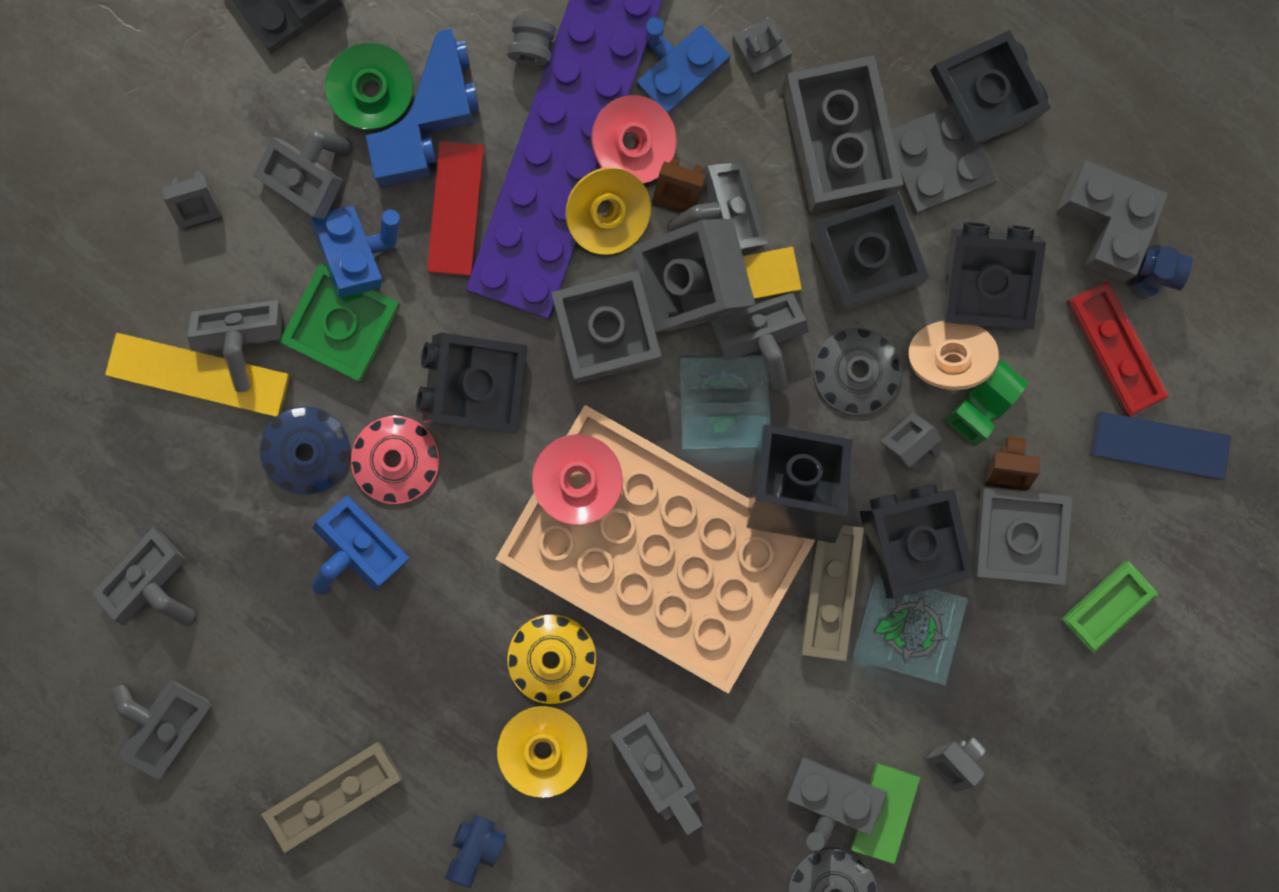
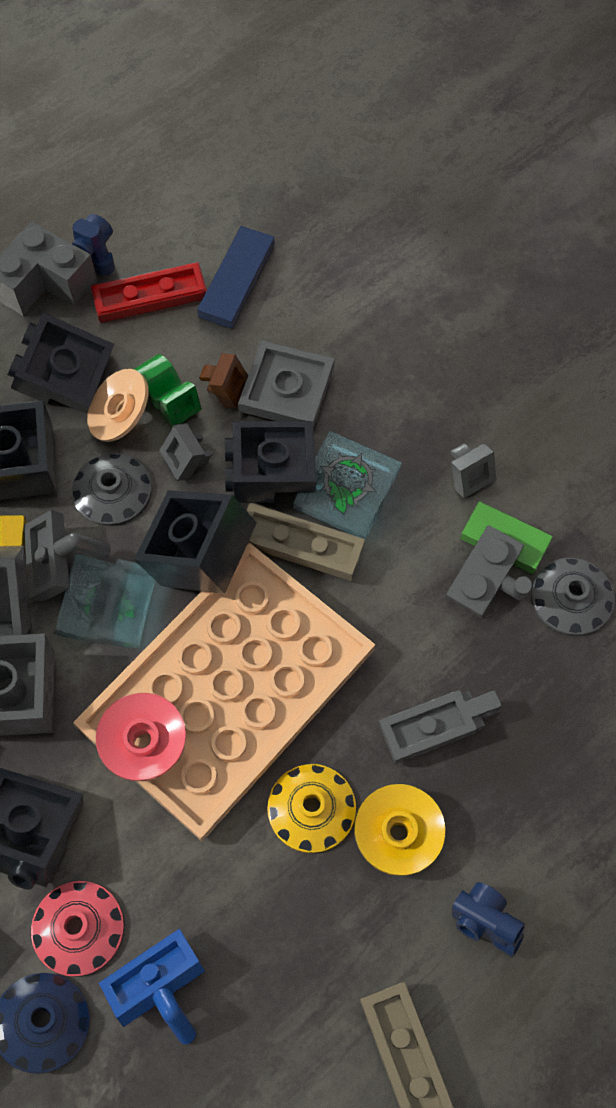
camera: 70 degrees left, 20 degrees down
bright green tile [1060,561,1158,654] -> none

